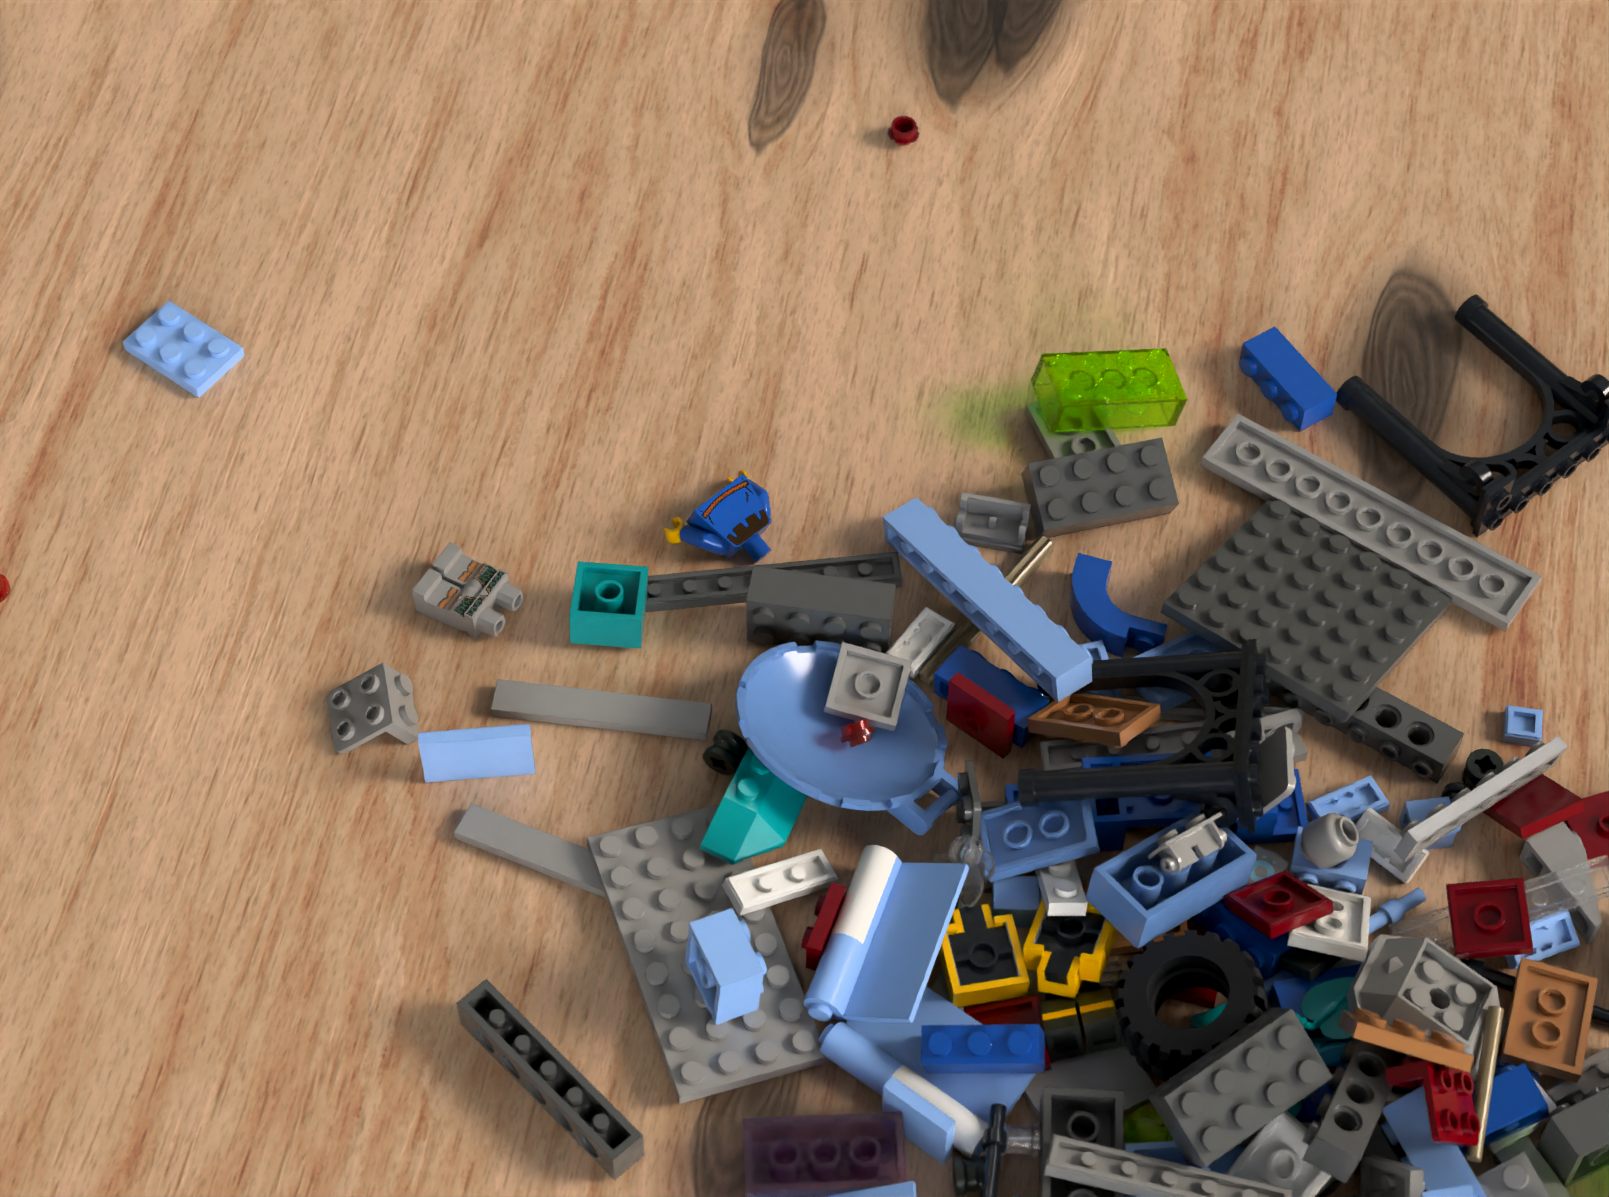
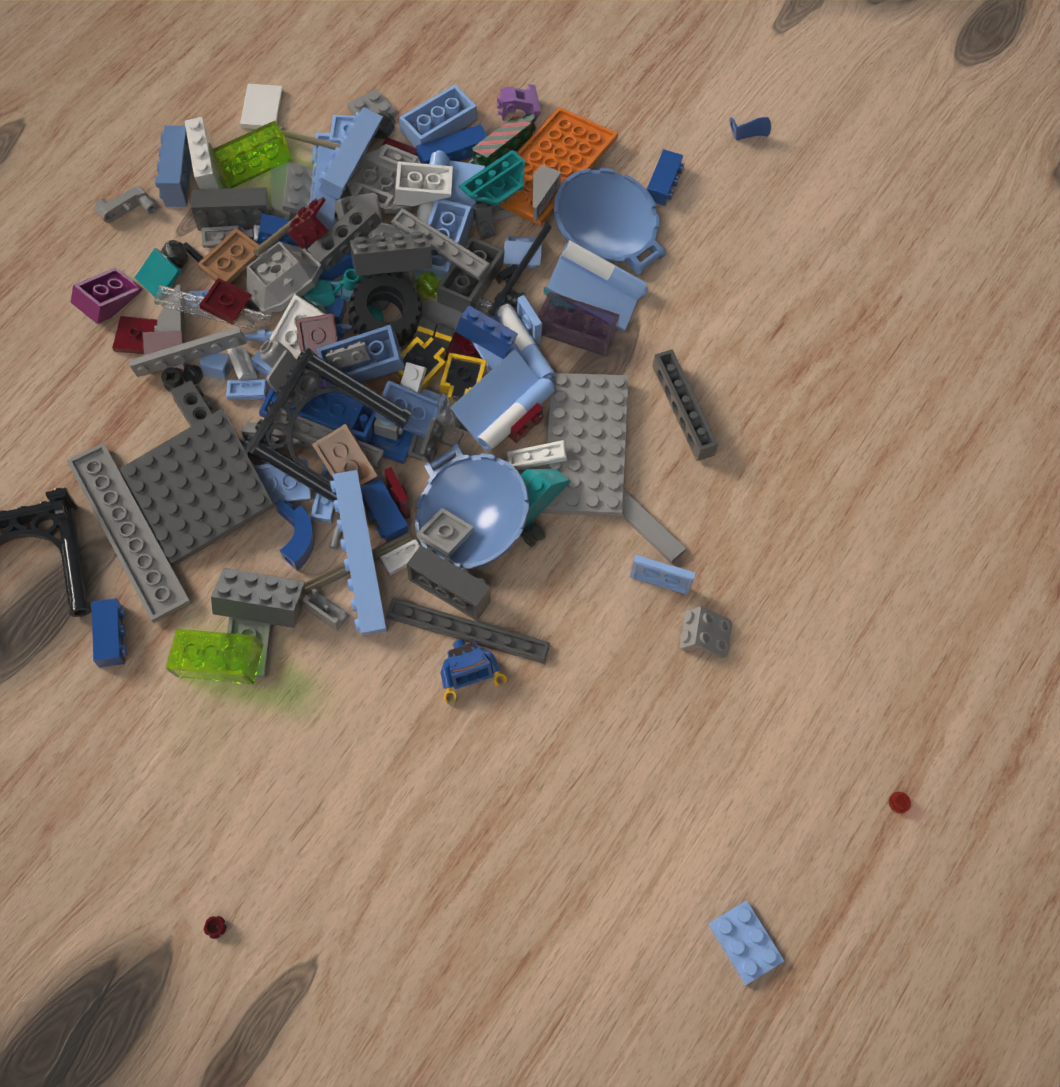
camera: 160 degrees left, 10 degrees up
light grey hips [412,542,523,639] -> none
light grey tile [491,679,712,741] -> none
teal slope [569,561,649,649] -> none
light blue brick [685,908,767,1025] -> none
clear red plate [840,718,876,747] -> none
medium nougat plate [1338,1007,1474,1073] -> none
light blue tile [1502,705,1543,746] -> none

